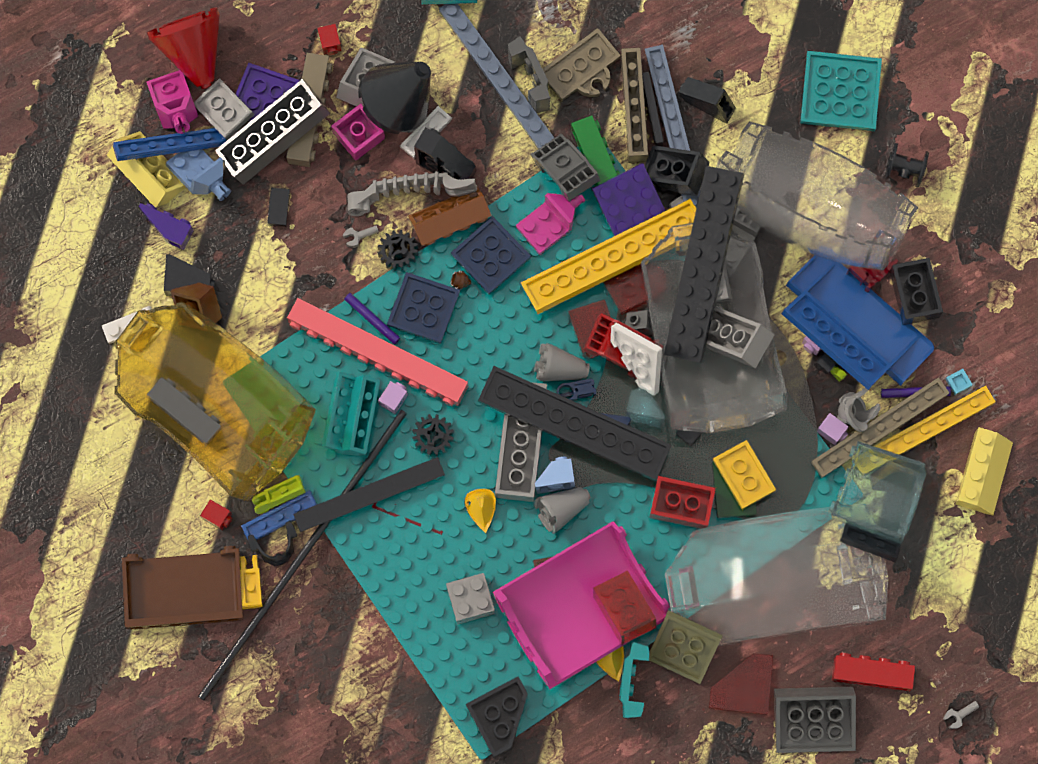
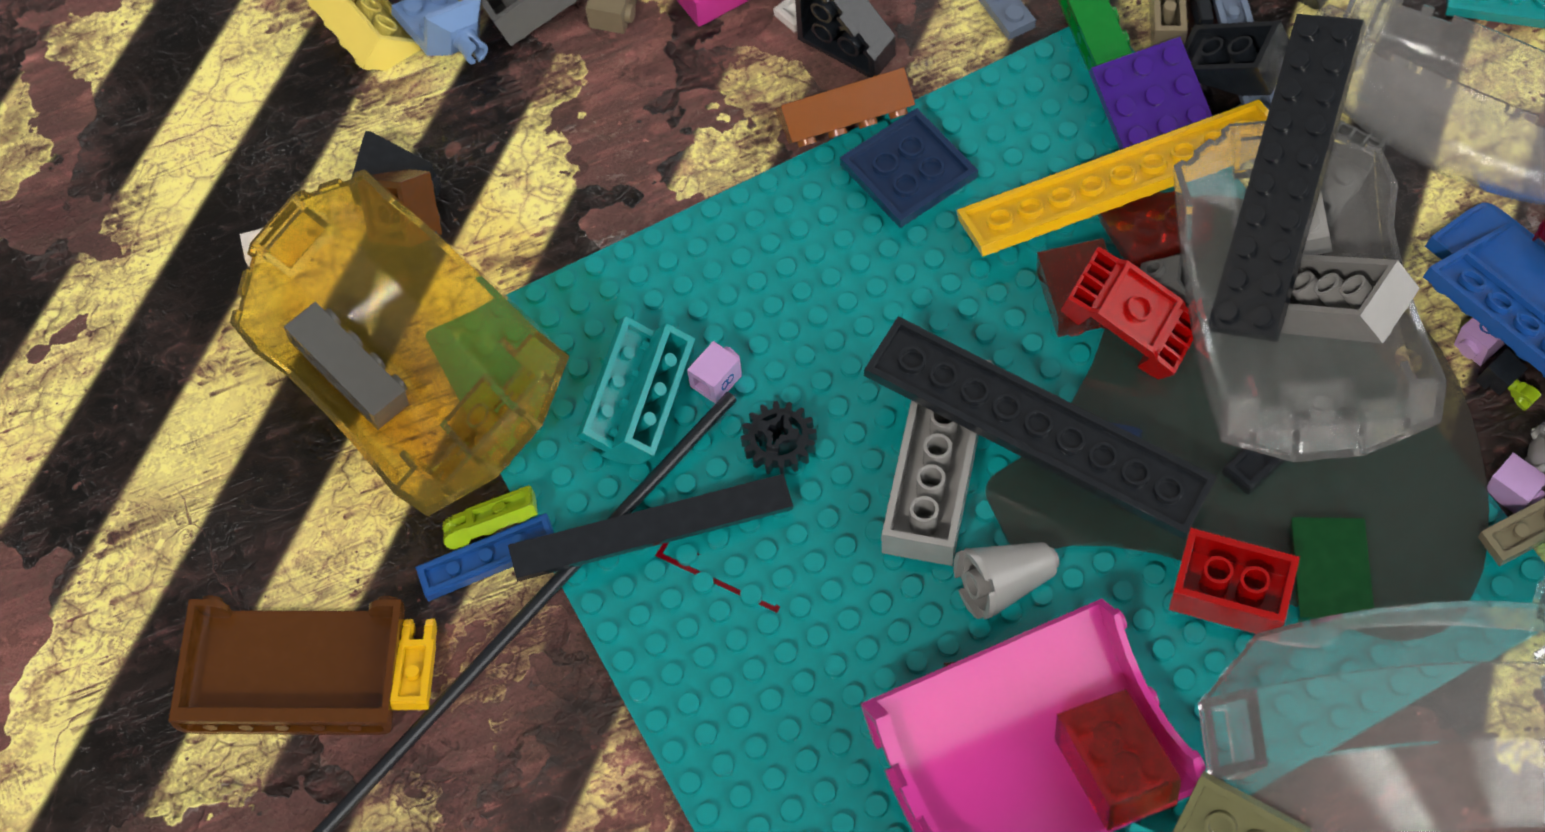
camera: 10 degrees right, 15 degrees down
dark purple slope [139,203,194,250] -> none
red brick [200,499,232,530] -> none
black helmet [248,521,297,566] -> none
black tile [267,188,290,227] -> none
coral brick [287,298,469,406] -> none
light grey bar [343,226,379,248] -> none
dark purple piece [344,293,400,345] -> none
light grey piece [347,172,477,216] -> none
black gear [377,230,419,271] -> none
dark blue plate [387,272,460,344] -> none
light grey brick [446,573,495,625] -> none
reddish brown plate [451,271,471,290] -> none
yellow piece [465,489,496,533] -> none
dark pink plate [516,193,585,255] -> none
dark grey plate [530,133,600,201] -> none
light grey cone [534,343,590,382] -> none
light blue slope [535,457,575,494] -> none
dark blue piece [556,378,597,401] -> none
white plate [611,323,662,396] -> none
clear light blue slope [626,388,665,428] -> none
yellow plate [713,440,776,510] -> none

